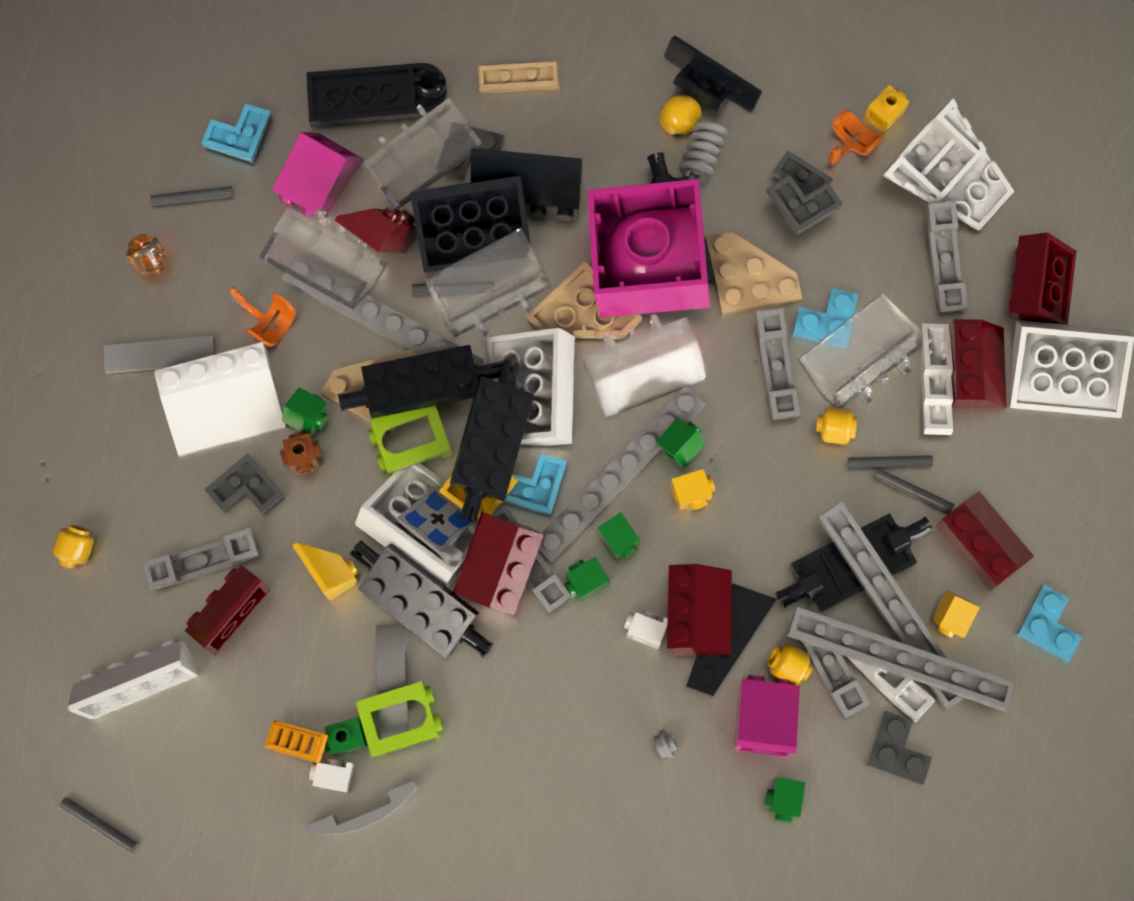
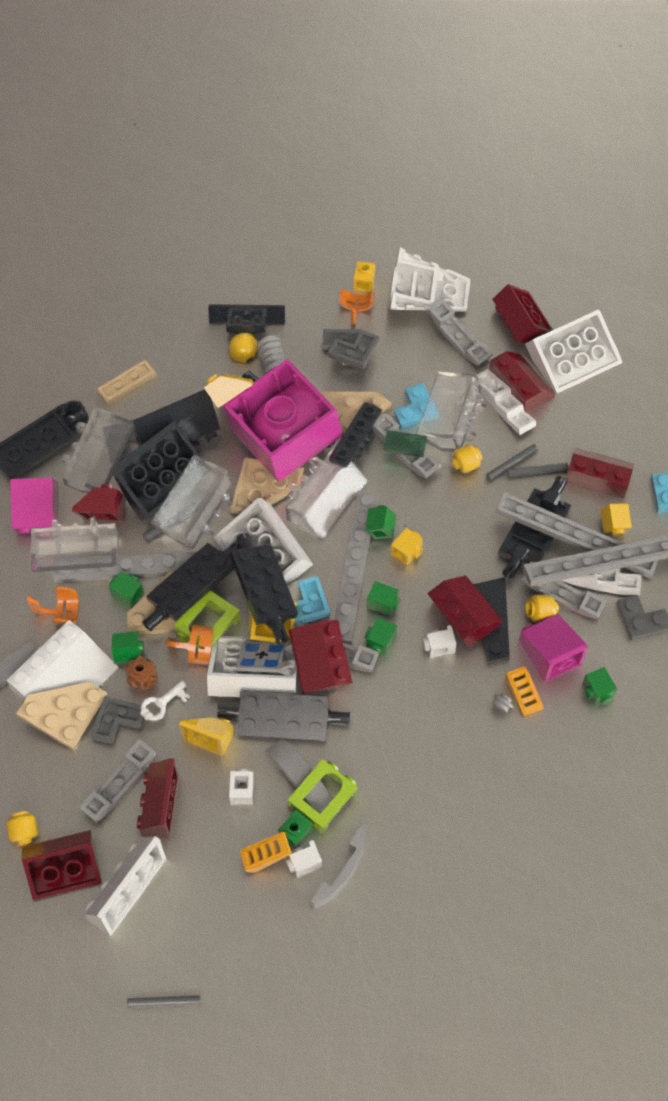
camera: 35 degrees left, 15 degrees down
none -> tan plate [16,682,108,750]
none -> dark red slope [22,830,102,900]
none -> green brick [109,571,144,608]
none -> white piece [140,680,190,721]
none -> orange helmet [165,624,213,665]
none -> wedge [204,374,253,408]
none -> white brick [229,769,254,805]
none -> black bracket [329,402,382,468]
none -> clear green plate [383,430,427,458]
none -> light orange slope [504,666,544,717]

